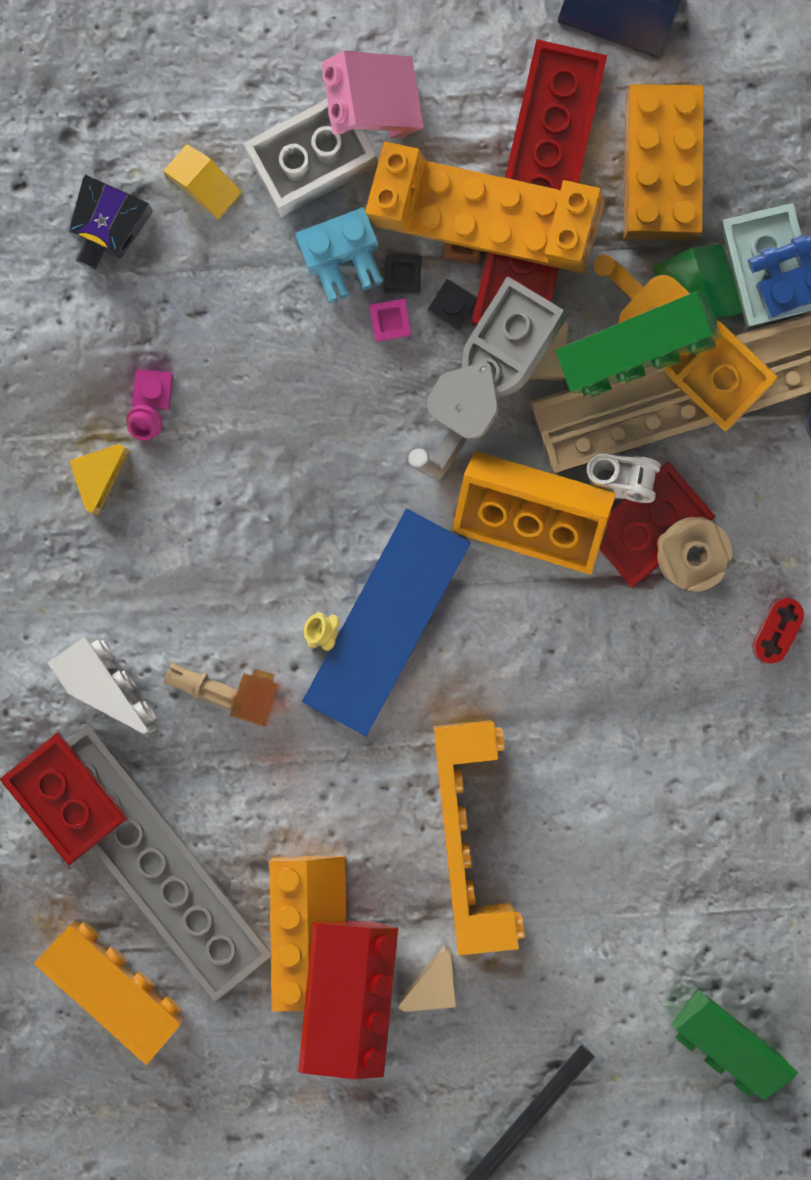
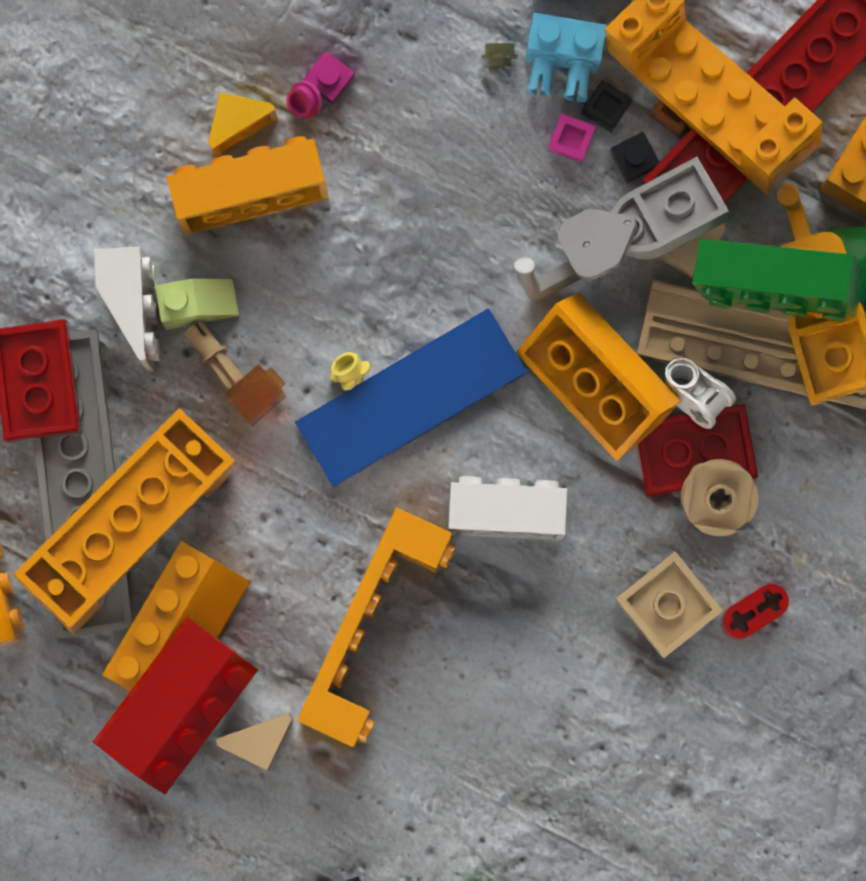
camera: 30 degrees right, 5 degrees down
none -> light orange plate [14,408,235,635]
none -> yellowish green slope [155,278,240,330]
none -> light orange brick [166,136,329,236]
none -> white brick [448,476,567,541]
none -> olive plate [481,43,518,67]
none -> tan plate [615,551,723,659]

